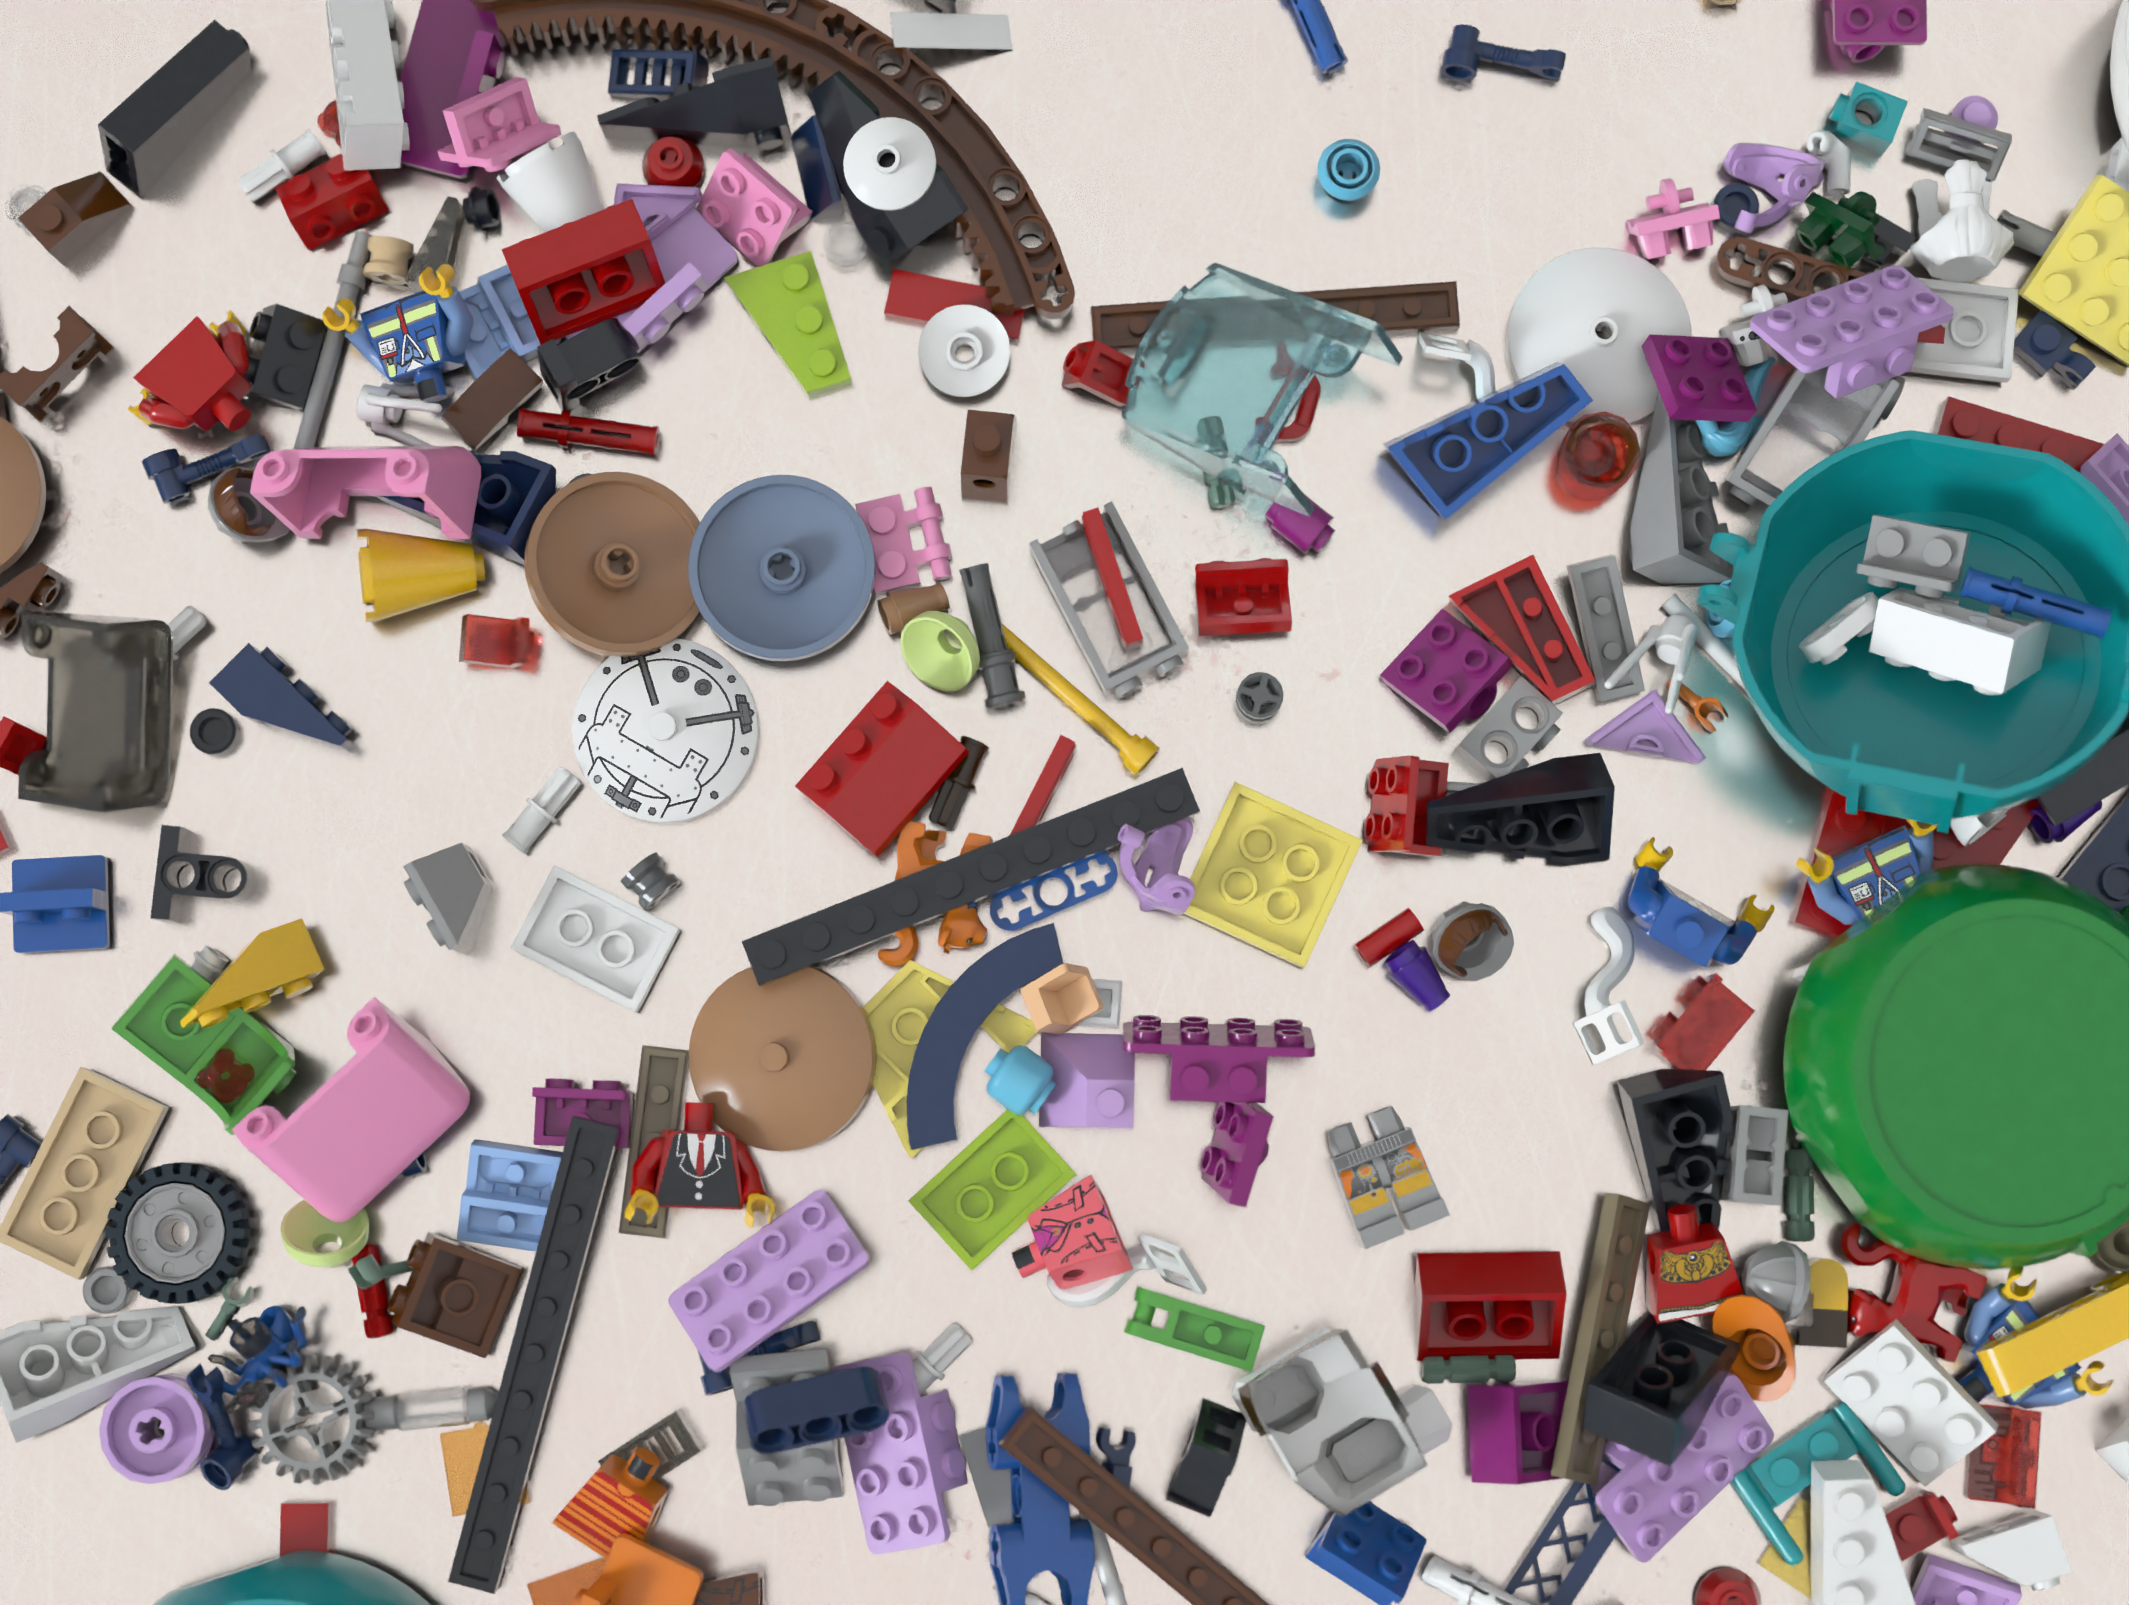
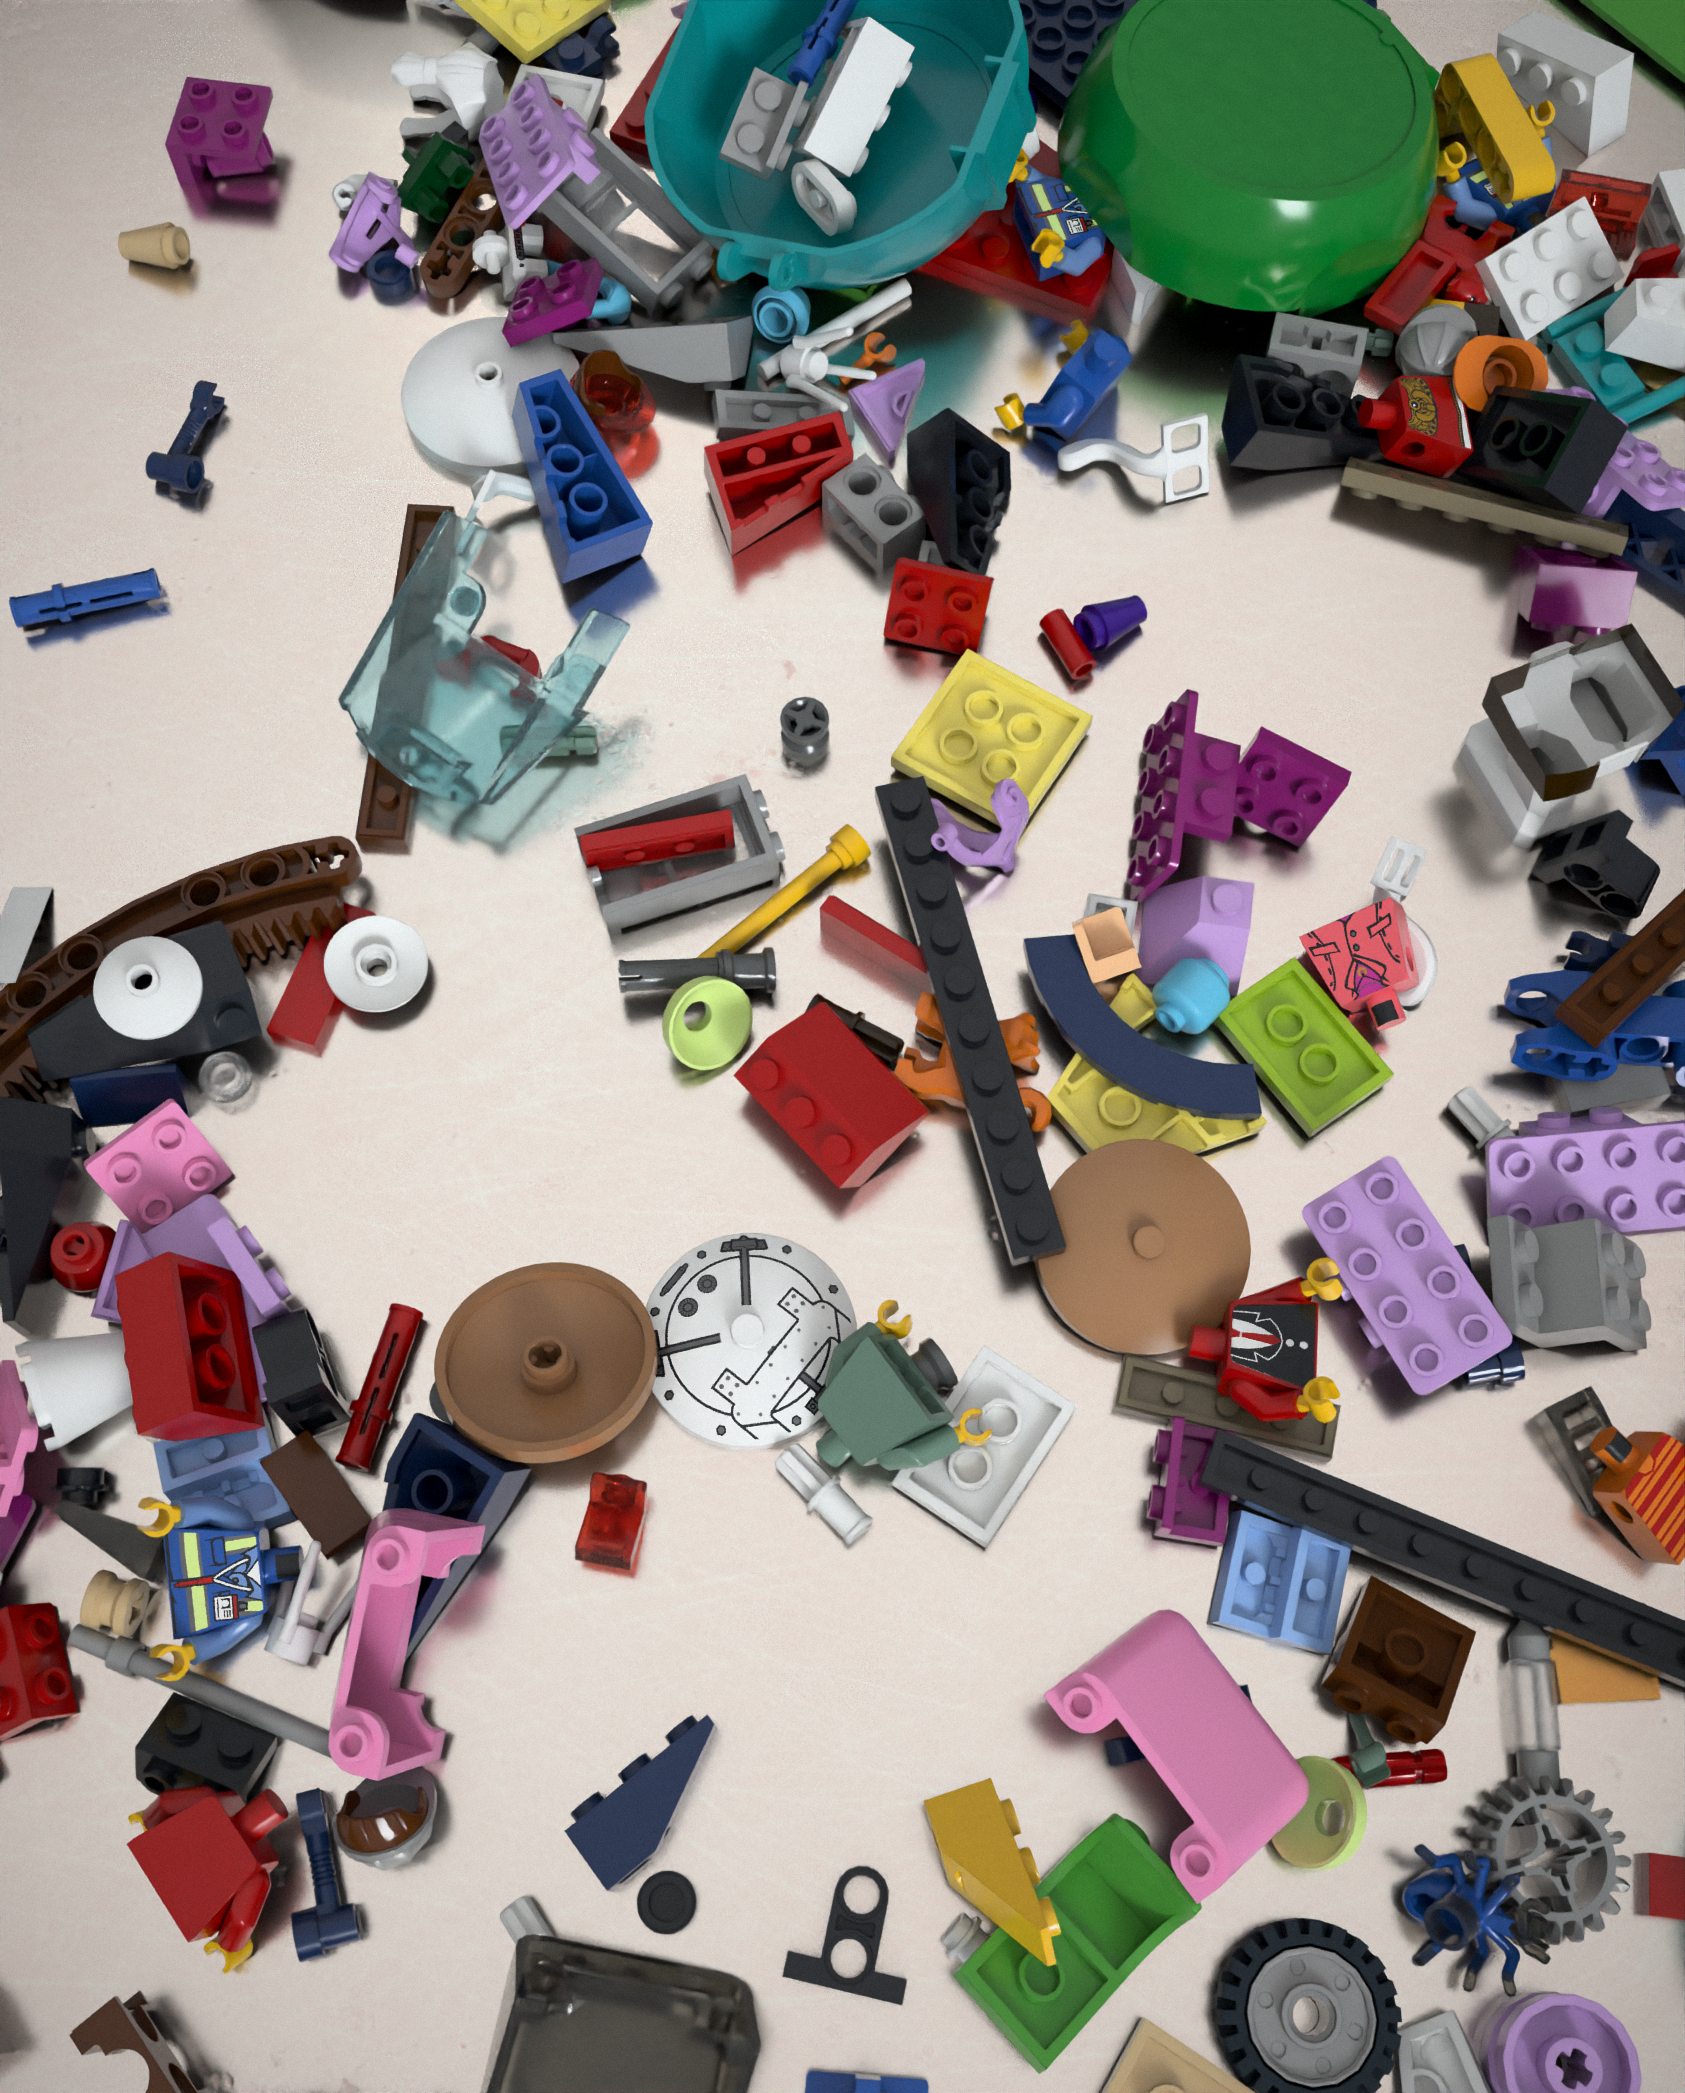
camera: 85 degrees left, 15 degrees down
dark blue brick [186,1364,257,1490] -> none
clear red plate [196,1048,255,1103] -> none
sand green hand [205,1277,254,1341] -> none
yellow cone [357,529,485,622] -> none
light grey slope [403,842,493,955] -> none
sand blue dish [688,475,876,661] -> none
lime wing [724,251,852,396] -> none
dark blue beam [743,1366,890,1454] -> none
bright pink plate [855,487,952,596] -> none
medium nougat cone [877,583,950,635] -> none
reddish brown torso [961,410,1017,505] -> none
blue beam [990,852,1118,932] -> none
red bracket [1062,340,1142,406] -> none
bright green plate [1124,1287,1265,1372] -> none
red bracket [1195,558,1292,636] -> none
magenta brick [1265,487,1336,554] -> none
medium azure cone [1317,139,1380,200] -> none
light grey hips [1327,1106,1450,1249] -> none
magenta plate [1380,608,1513,733] -> none
red slope [1415,1251,1567,1361] -> none
sand green axle [1422,1355,1516,1384] -> none
light grey piece [1432,901,1514,980] -> none
bright pink hips [1627,178,1720,259] -> none
clear red bracket [1649,973,1755,1070] -> none
teal brick [1829,81,1908,156] -> none
light grey tile [1907,108,2012,182] -> none
lavender plate [1951,96,1998,142] -> none
none -> sand green torso [816,1300,992,1470]
none -> red tile [1364,239,1457,336]

